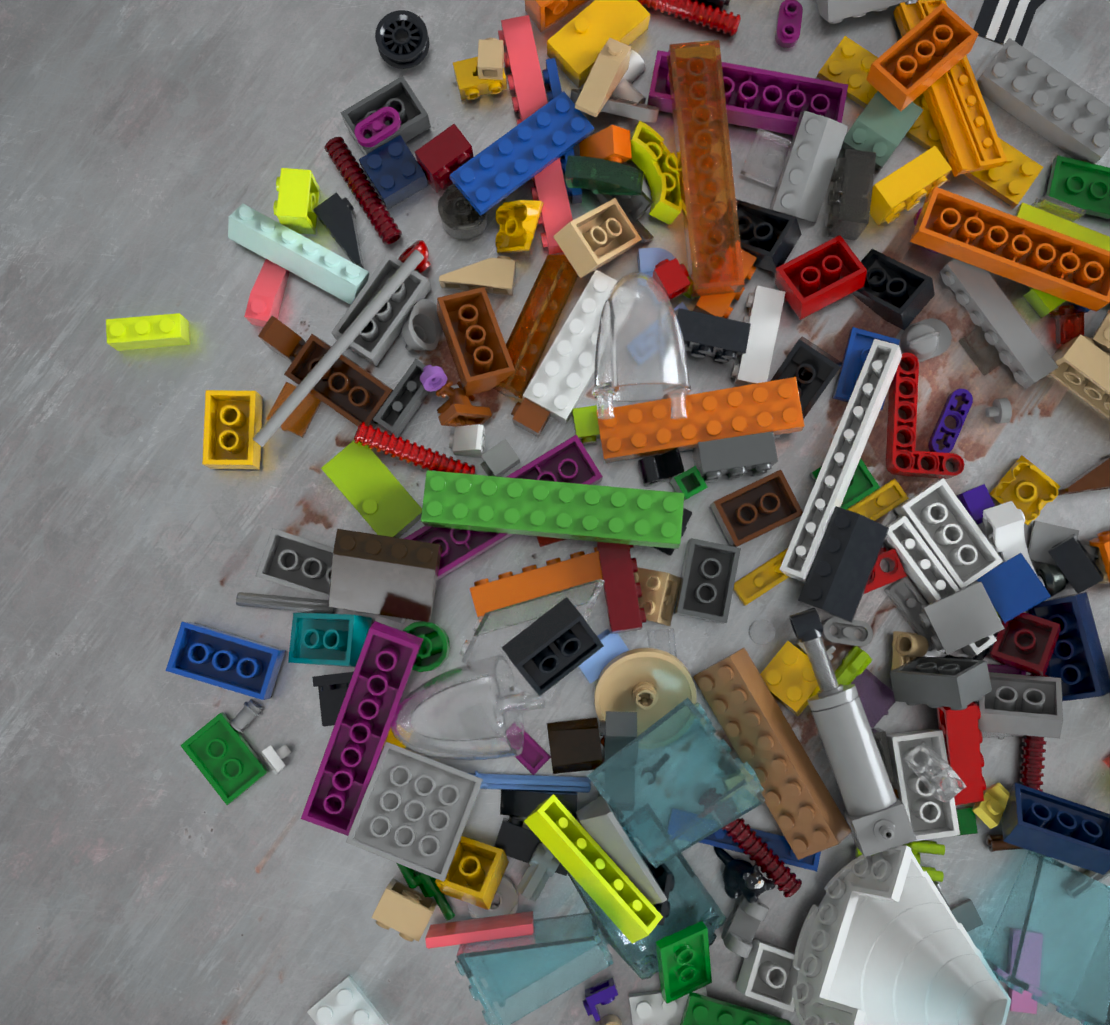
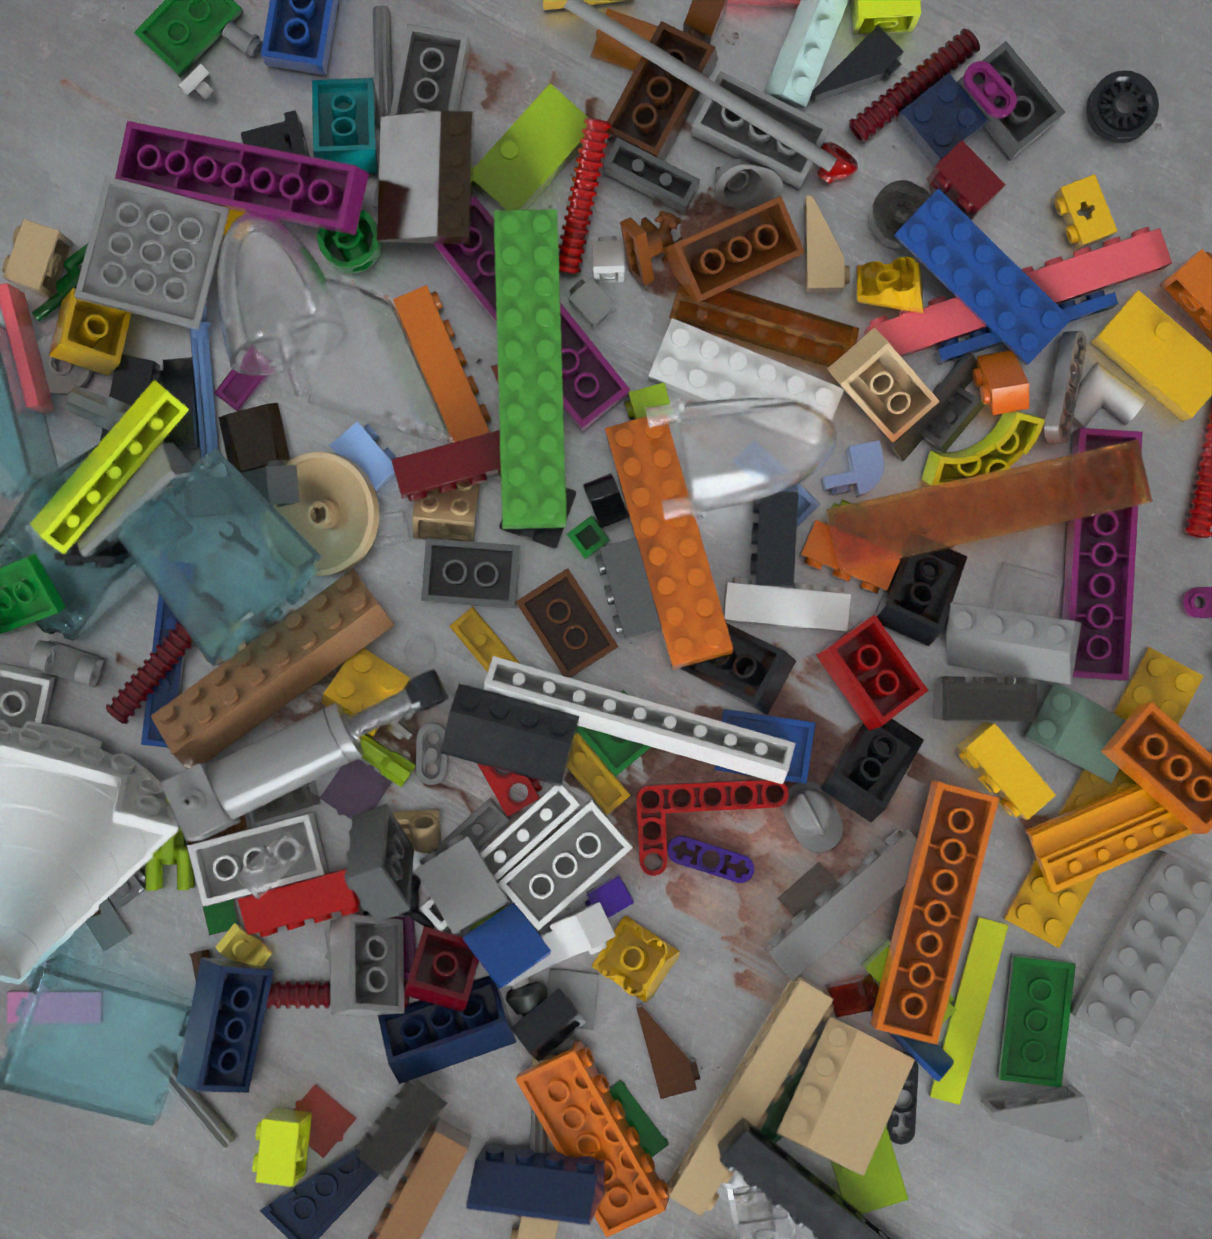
camera: 85 degrees right, 5 degrees up
medium lavender tile [420,365,447,392] -> none
tan brick [477,38,504,80] -> none
black slope [501,597,604,696] -> none
dark orange brick [511,398,551,438] -> none
clear green slope [565,155,644,195] -> none
tan slope [575,38,632,117] -> none
red brick [652,258,691,302] -> none
black animal [714,846,776,903] -> none
light grey tile [985,398,1012,424] -> none
clear piece [1031,195,1086,222] -> none

